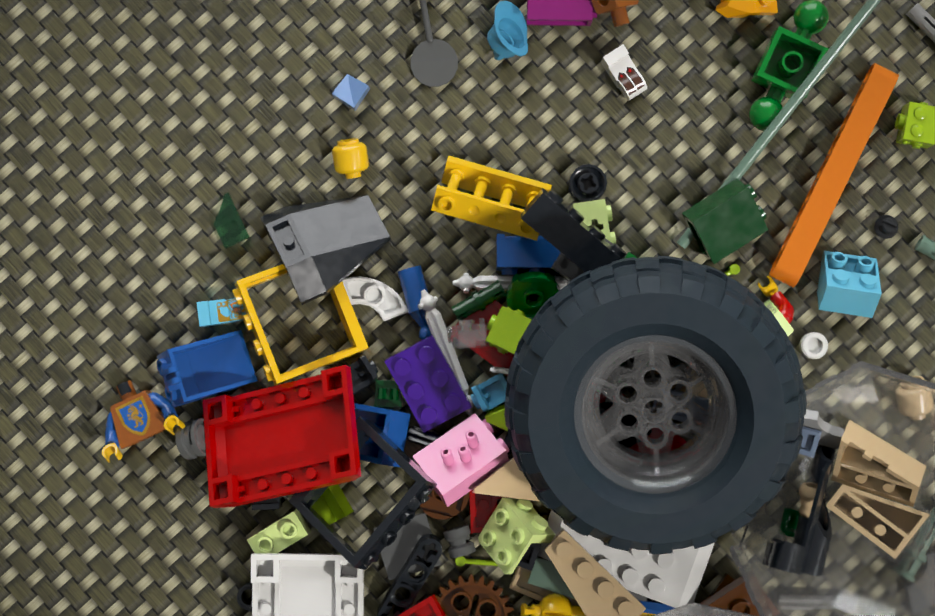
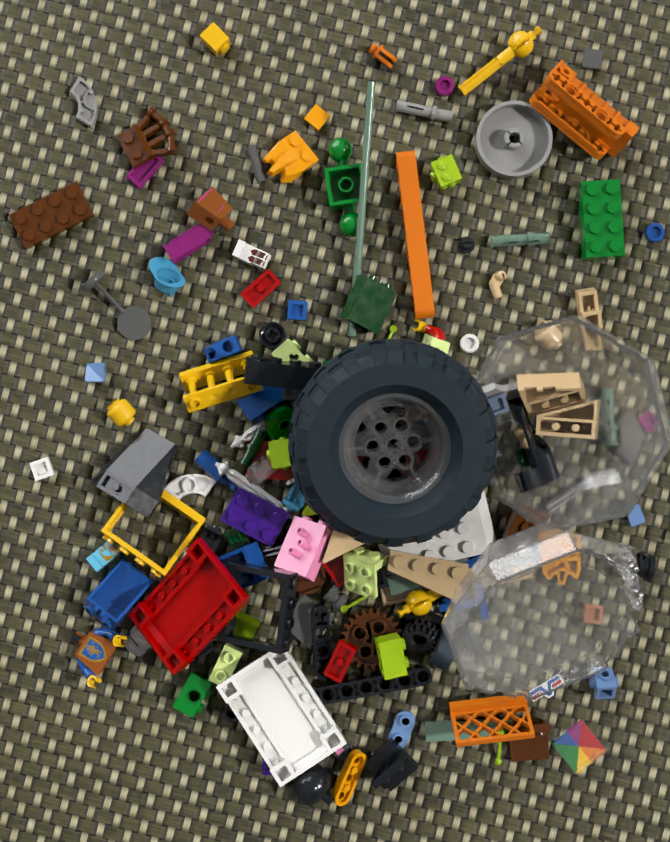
camera: 30 degrees left, 0 degrees up
clear green tile [214,193,251,249] -> none
medium azure slope [817,251,882,318] -> none
none -> white tile [29,457,55,481]
none -> green brick [172,670,214,718]
none -> blue leg [203,335,244,363]
none -> red plate [240,269,281,309]
none -> blue tile [287,300,308,321]
none -> tan arm [489,271,506,300]

